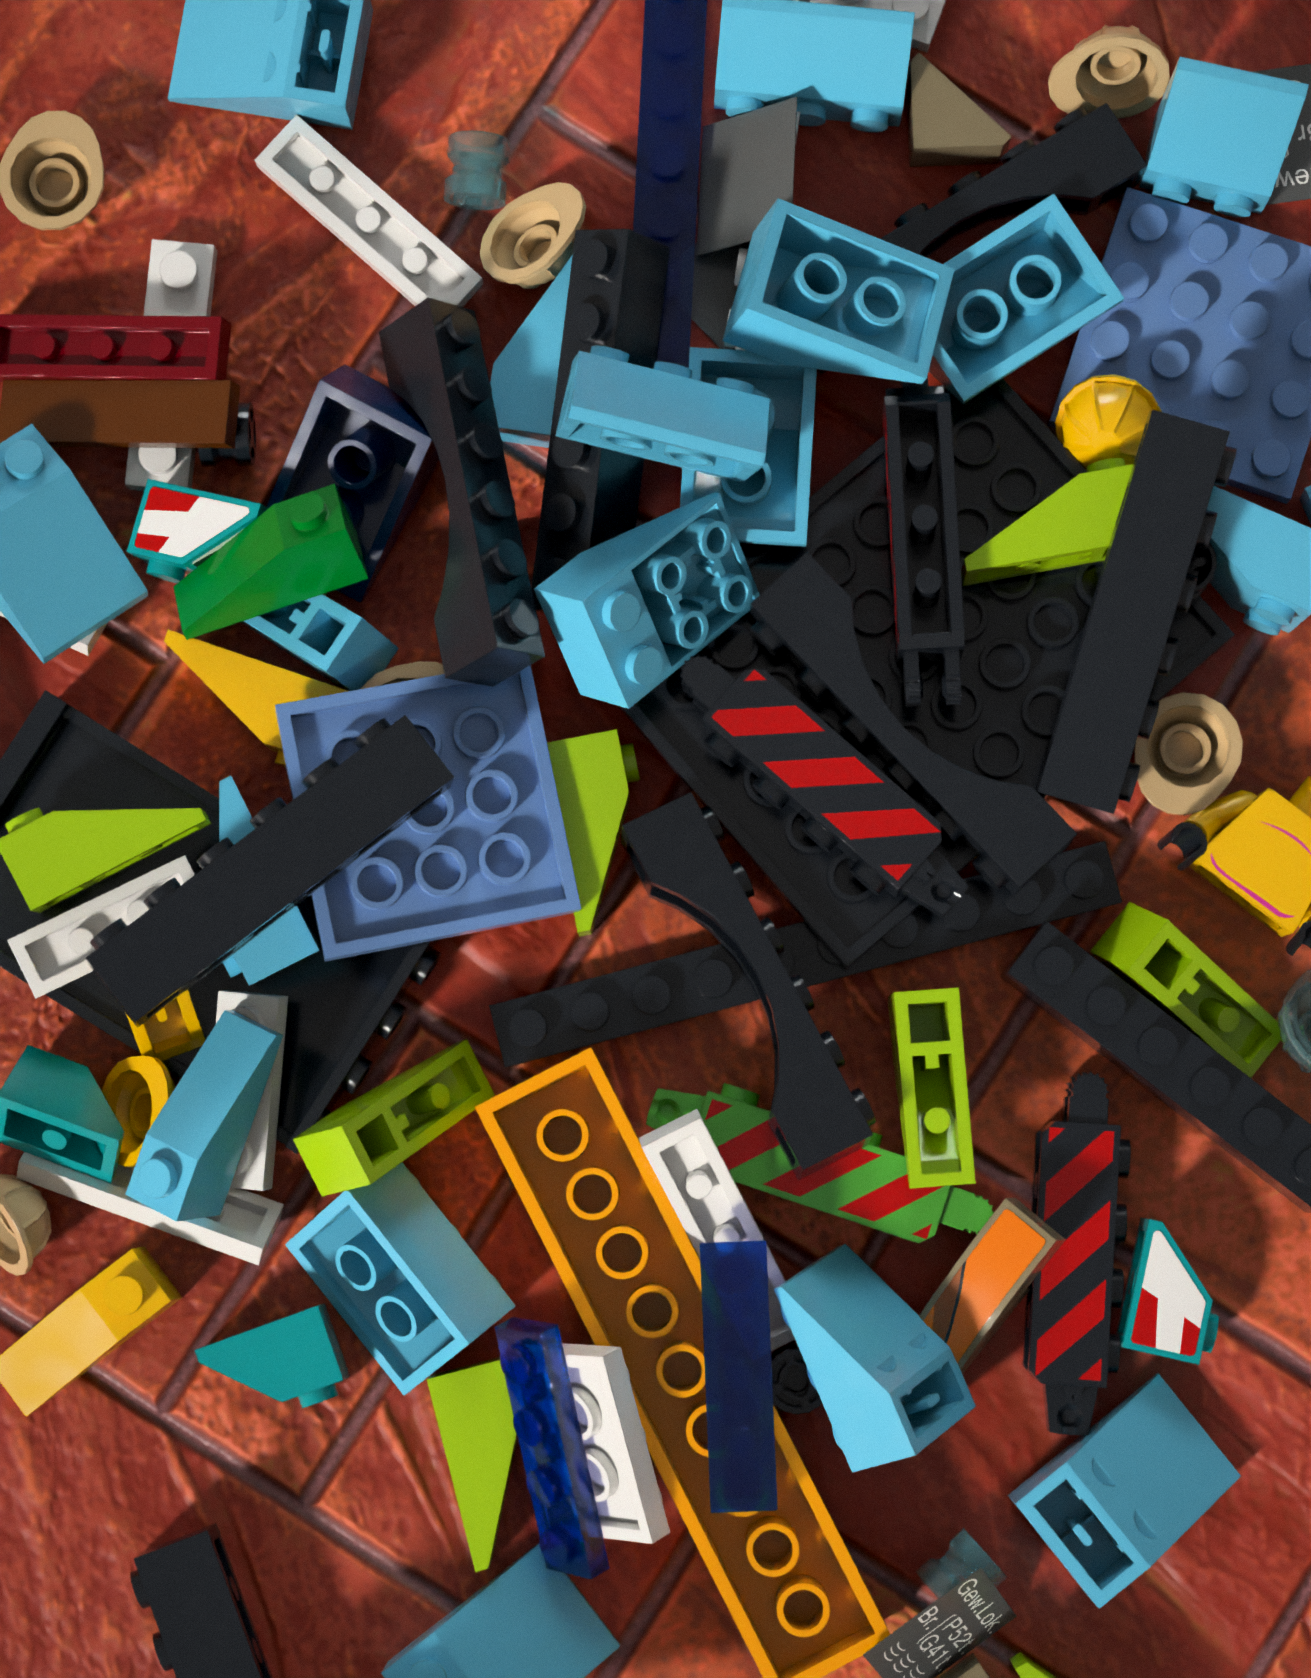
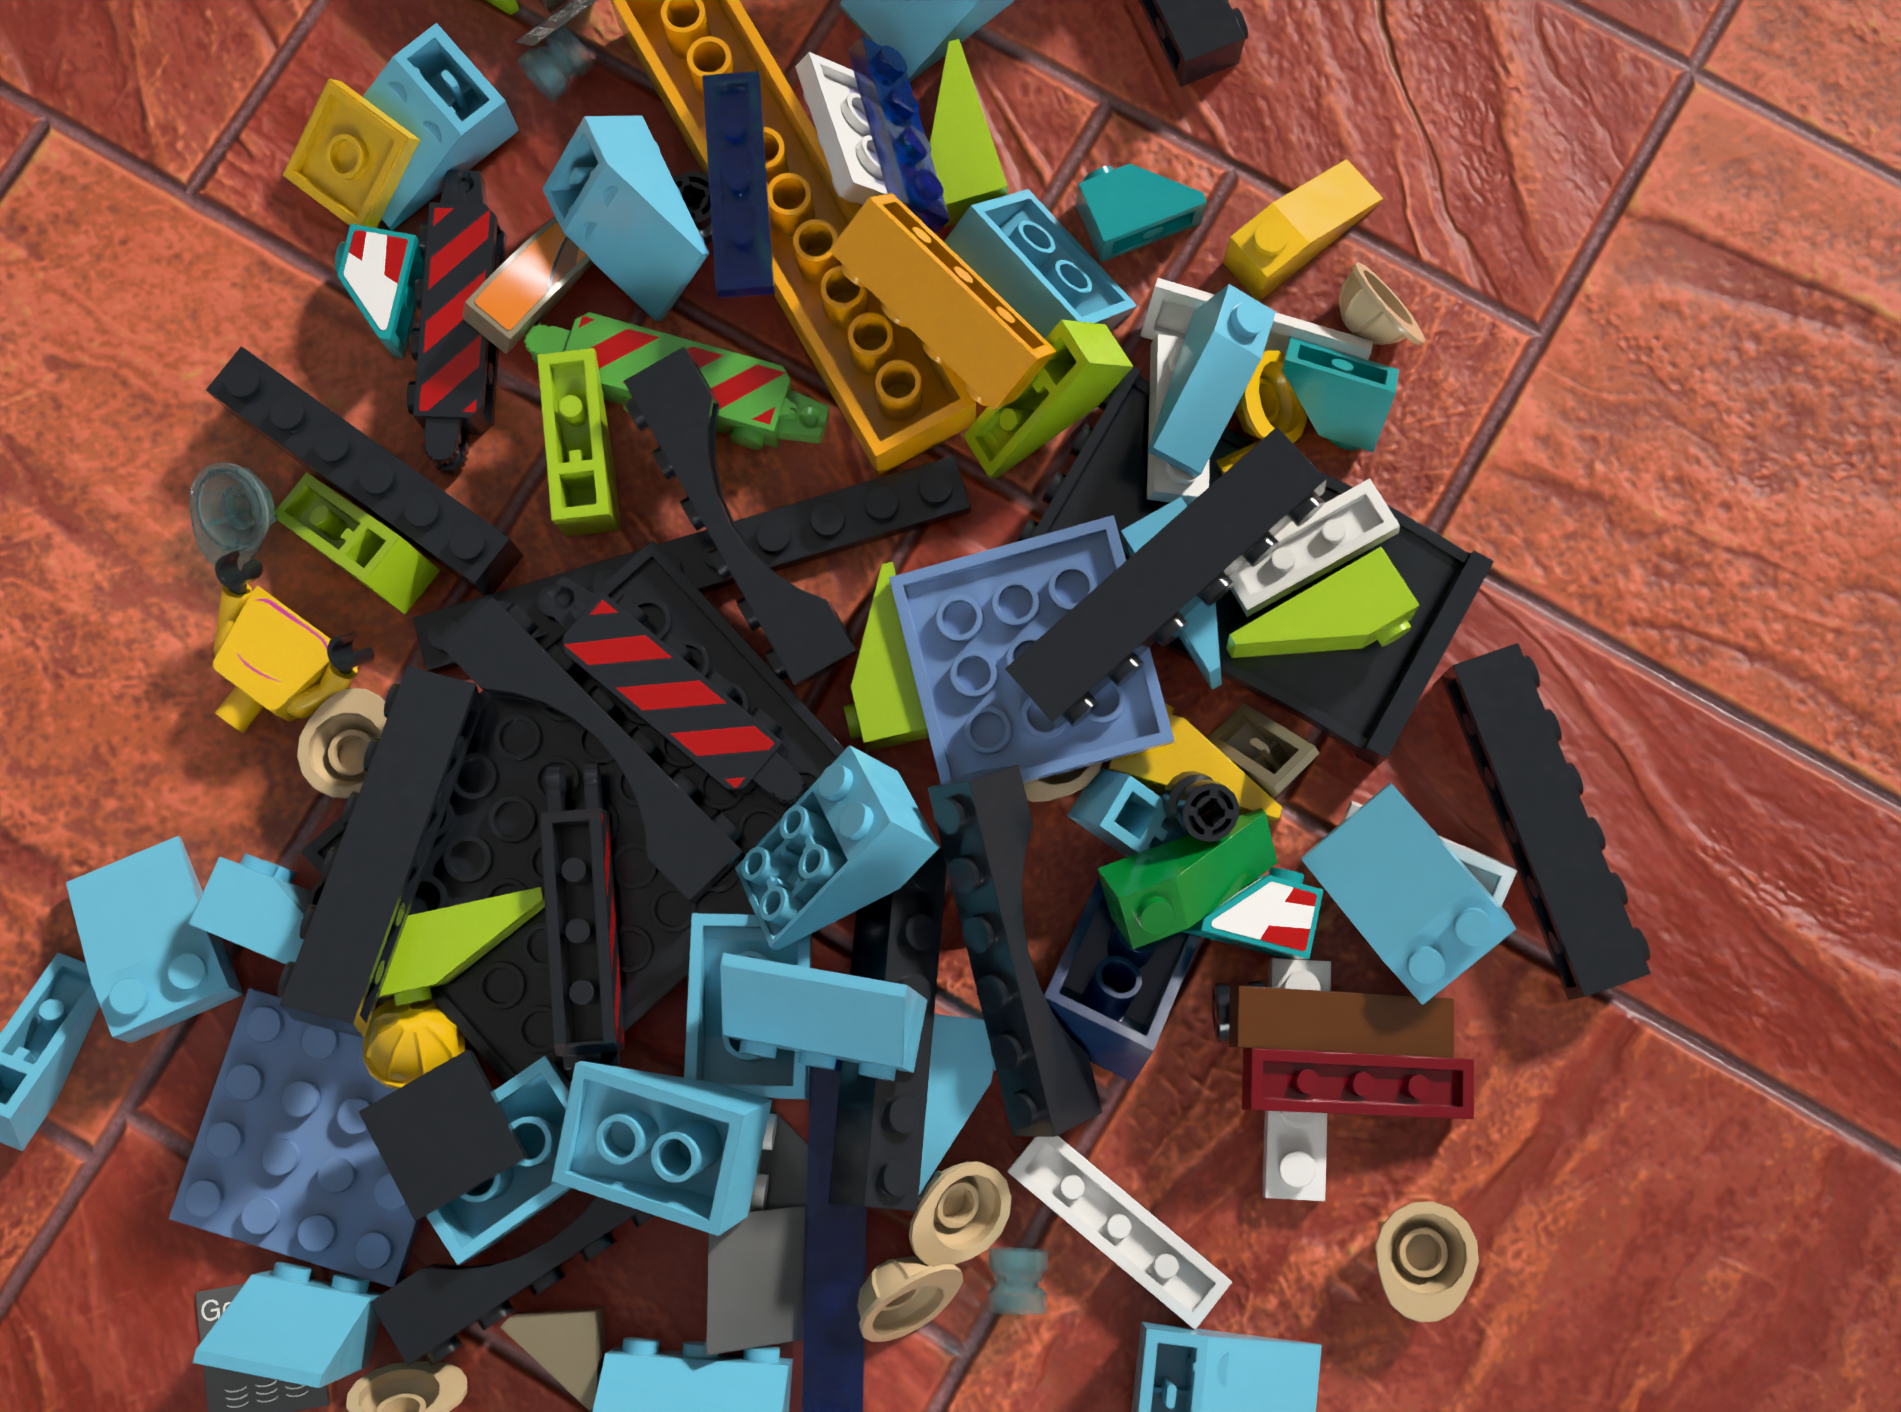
camera: 175 degrees right, 5 degrees down
white plate [639,1109,795,1360] -> none
none -> yellow tile [283,79,420,228]
none -> black tile [359,1050,529,1221]
none -> light orange brick [829,193,1057,410]
none -> tan piece [857,1256,963,1342]
none -> black wheel [1162,771,1239,842]
none -> dark tan slope [1207,703,1319,799]

